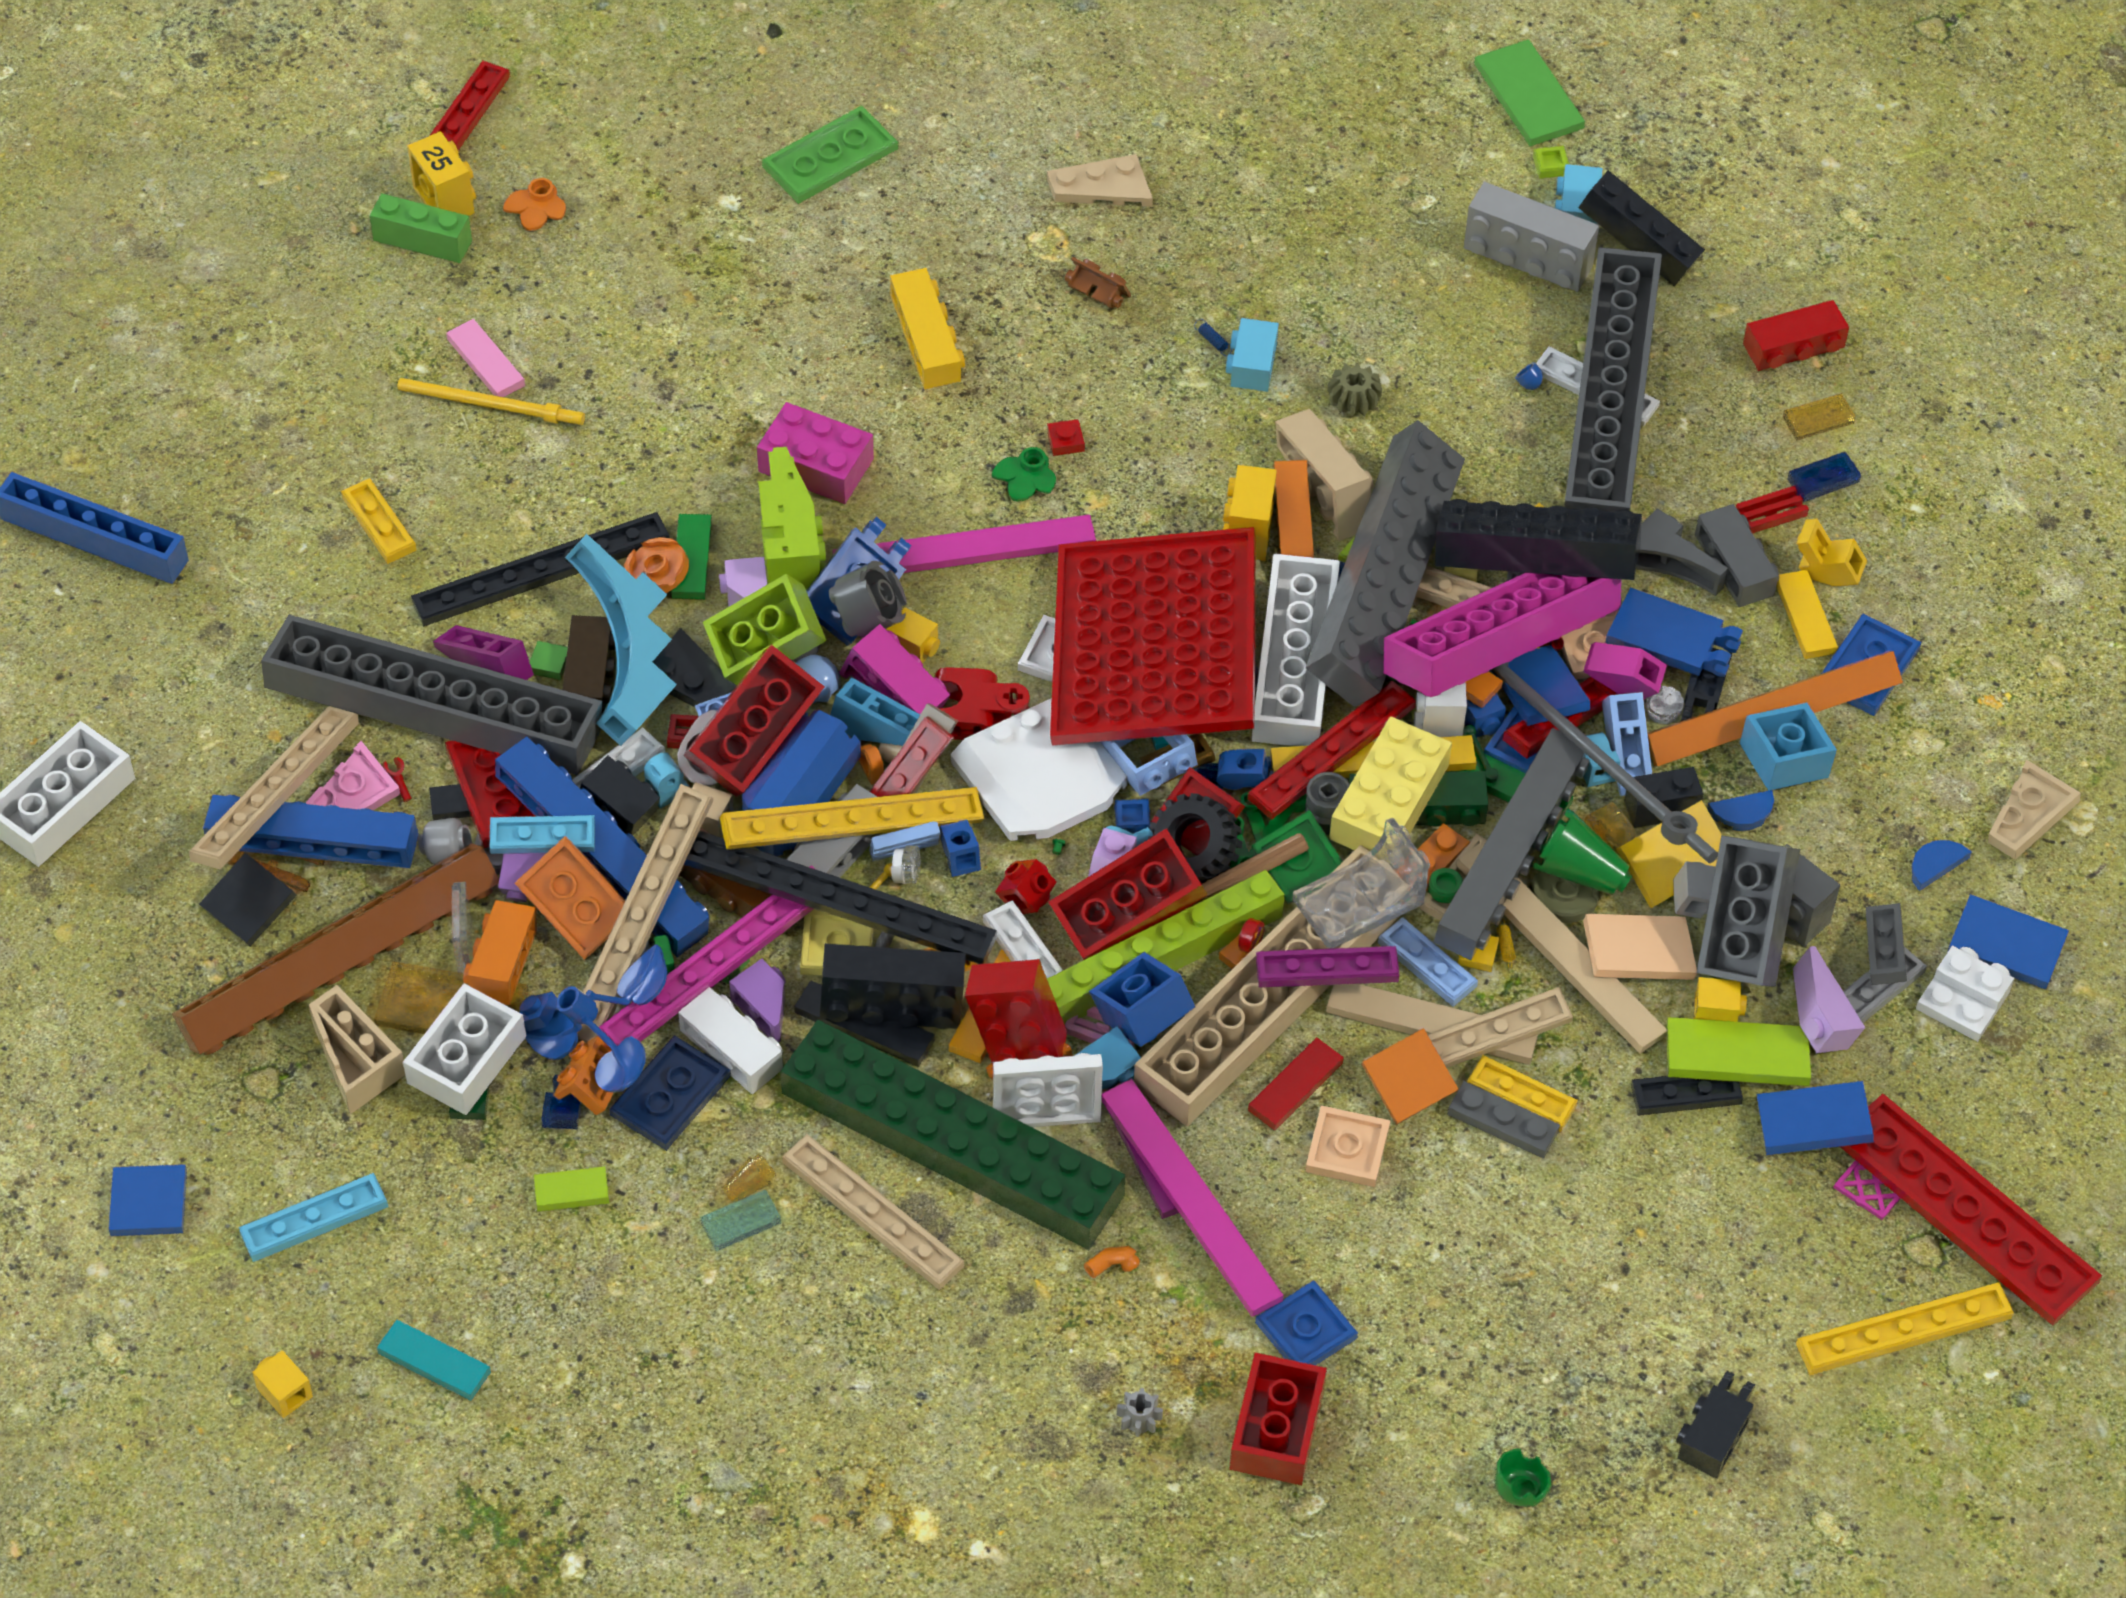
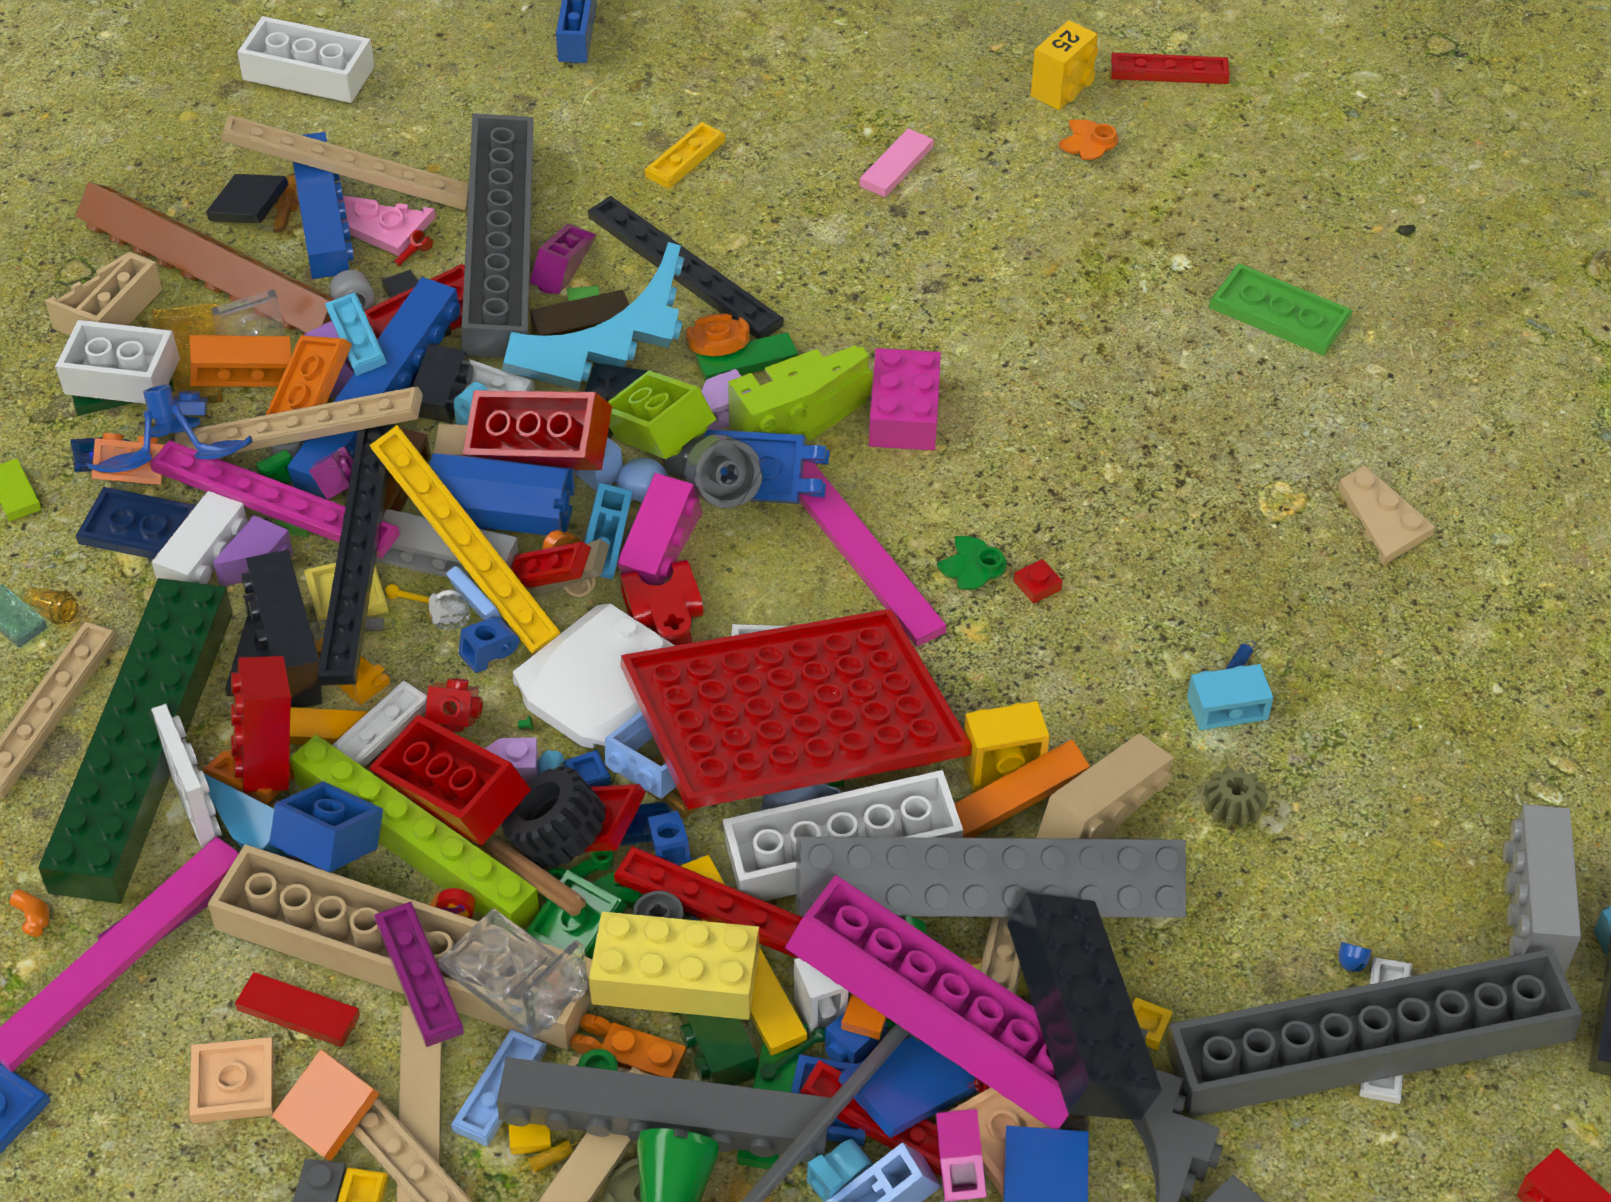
camera: 70 degrees right, 5 degrees down
bright green brick [369,193,472,263] -> none
yellow bar [397,378,585,425] -> none
yellow brick [886,607,940,664] -> none
yellow brick [890,268,965,390] -> none
dark orange hinge [1064,257,1131,308] -> none
none -> magenta brick [309,446,353,500]

